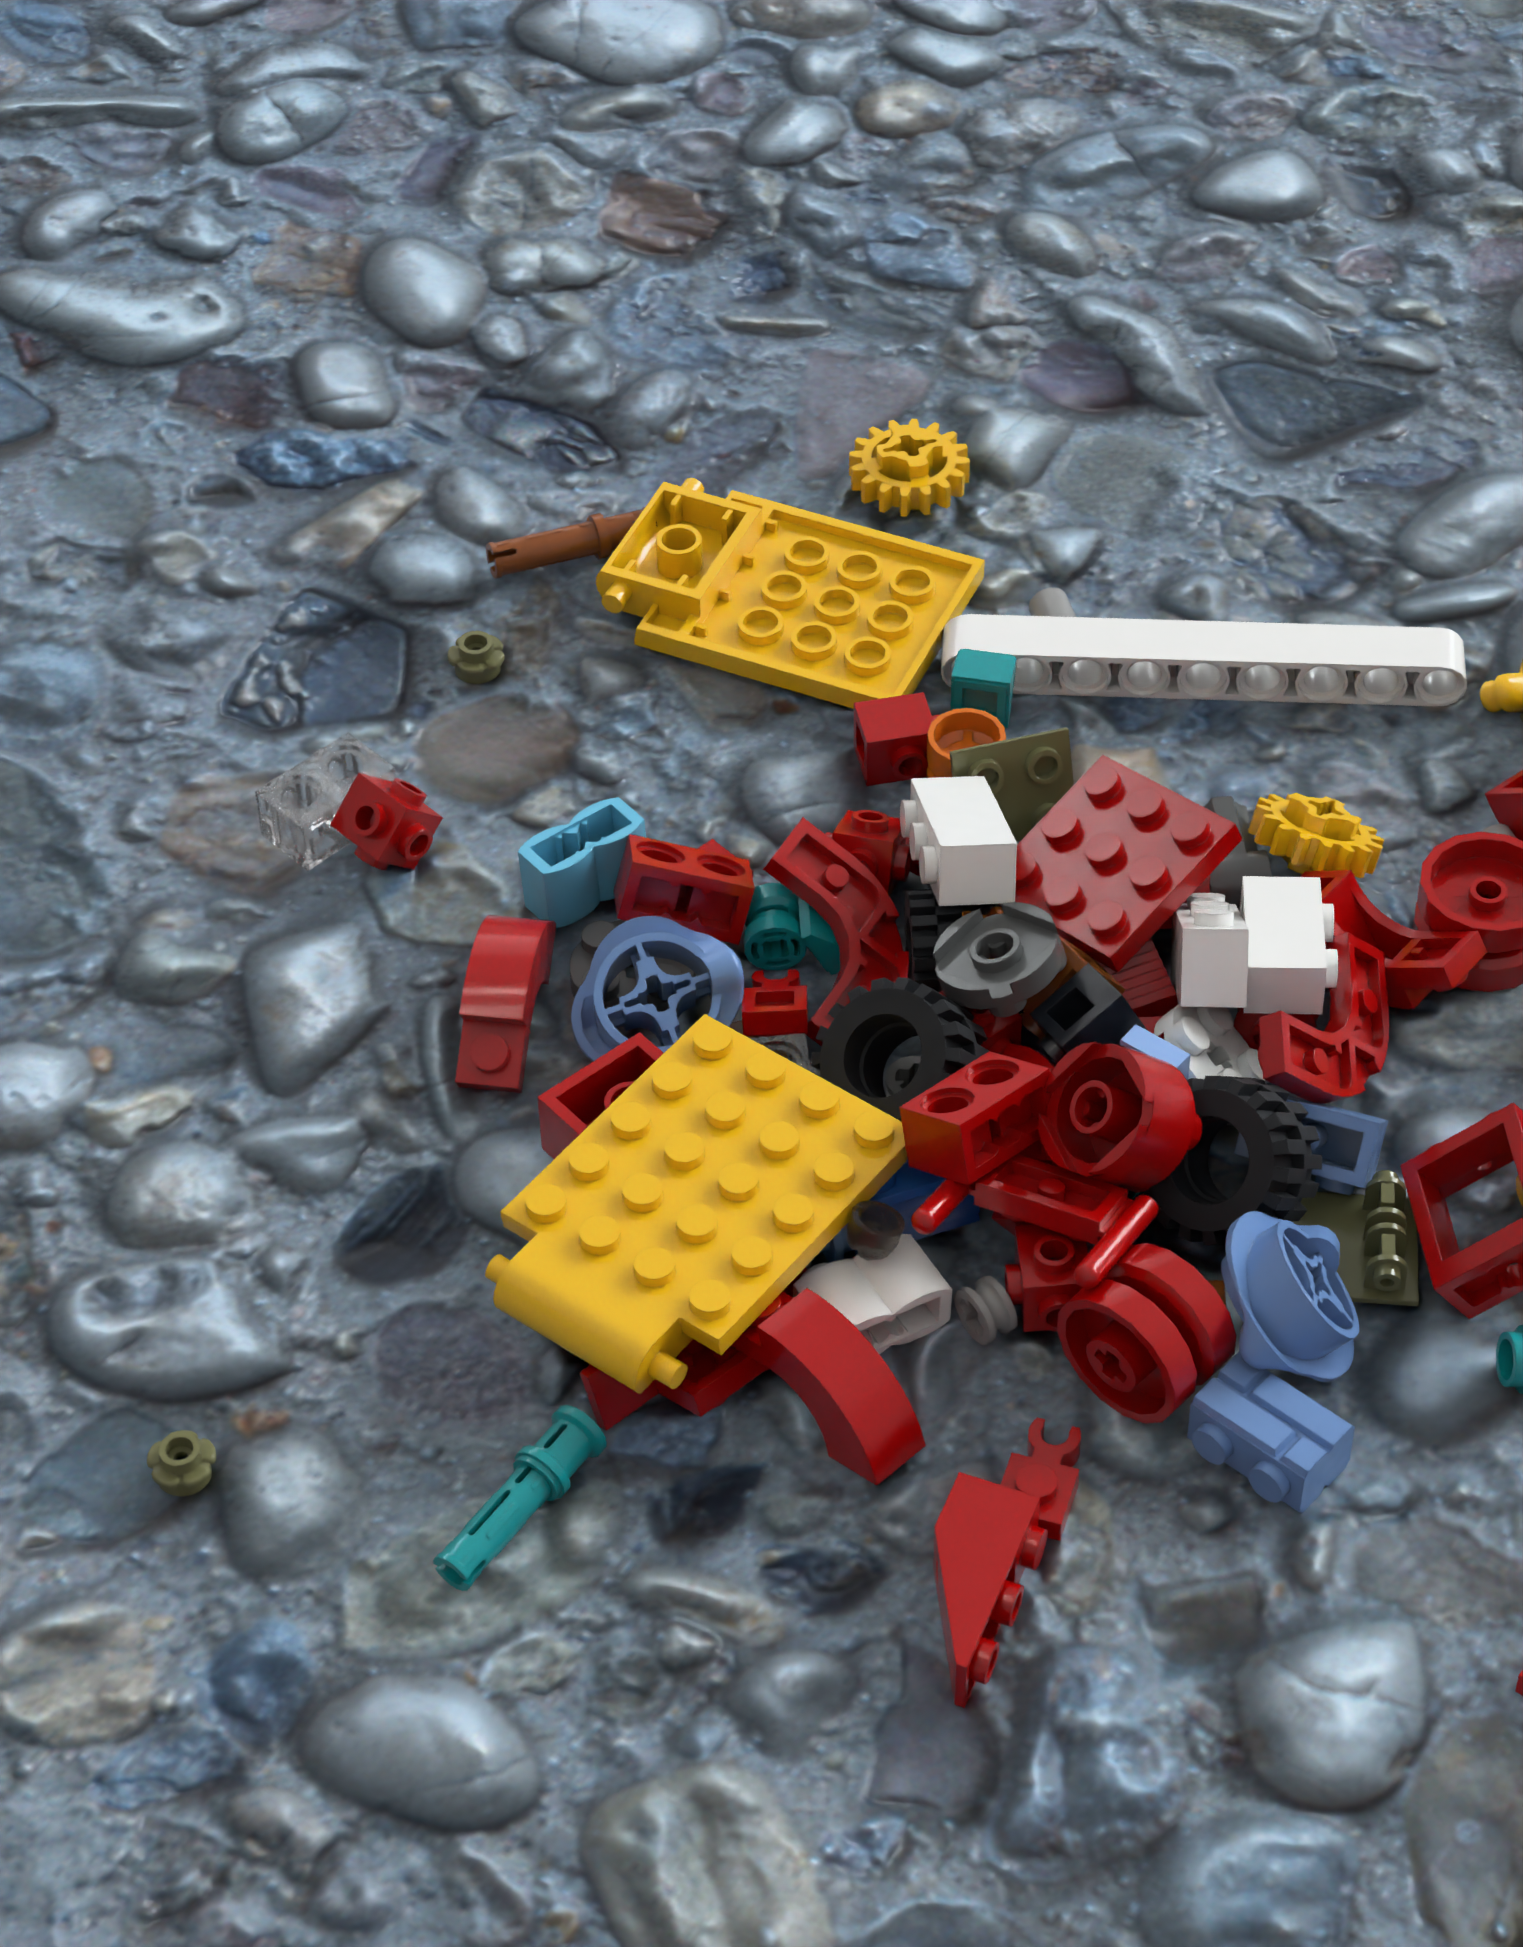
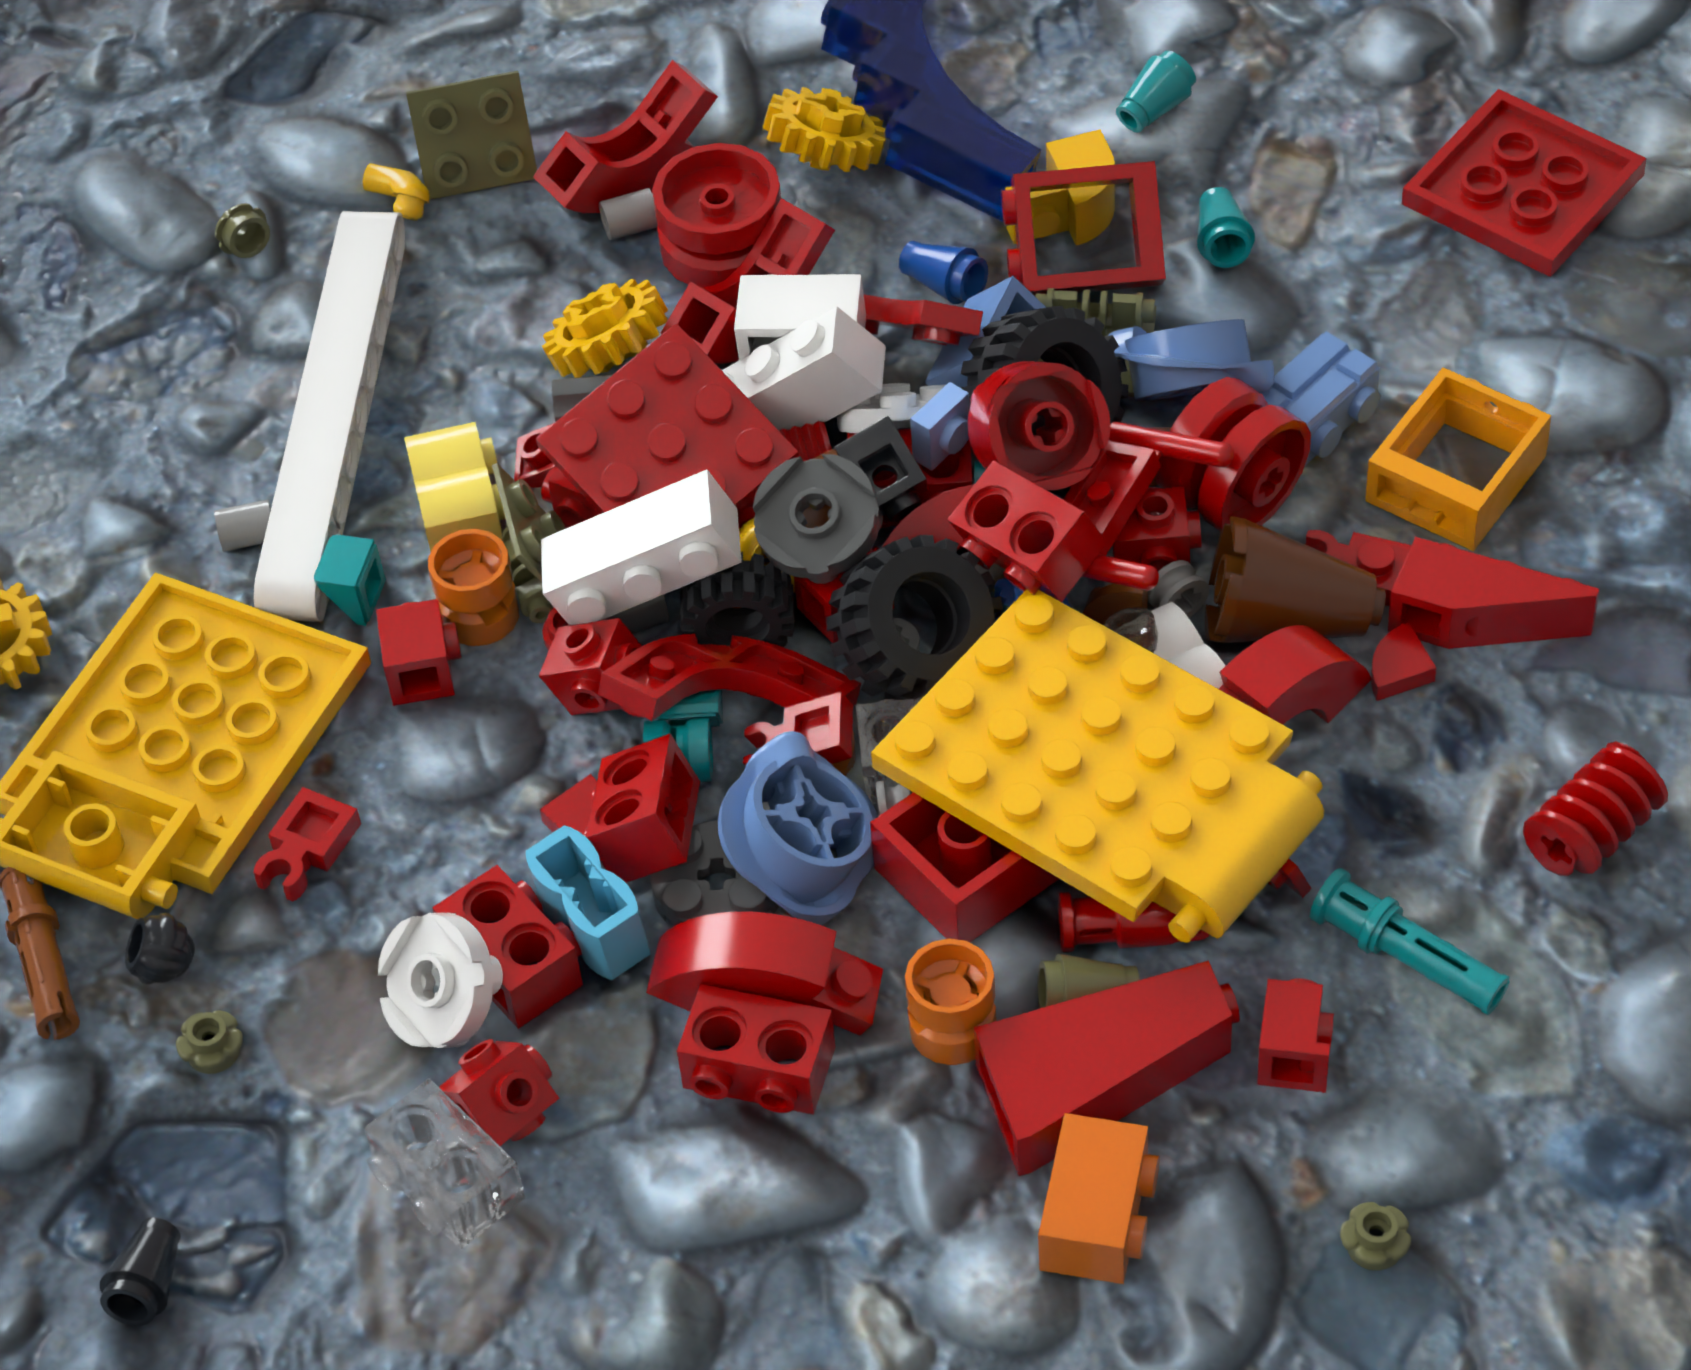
camera: 85 degrees left, 5 degrees up
none -> black cone [99,1218,181,1326]
none -> black piece [125,913,195,985]
none -> olive plate [215,203,270,258]
none -> red plate [253,787,361,902]
none -> white plate [378,913,503,1048]
none -> light yellow brick [404,422,506,552]
none -> red brick [432,865,583,1029]
none -> red brick [677,984,836,1115]
none -> blue cone [899,241,989,304]
none -> orange wheel [905,938,997,1065]
none -> red slope [974,960,1240,1176]
none -> olive cone [1037,953,1140,1009]
none -> orange brick [1038,1113,1160,1284]
none -> dark orange tile [1083,584,1148,628]
none -> reddish brown cone [1205,516,1386,643]
none -> red brick [1257,978,1334,1093]
none -> light orange window [1365,367,1551,552]
none -> red tile [1371,622,1436,701]
none -> red piece [1523,741,1668,876]

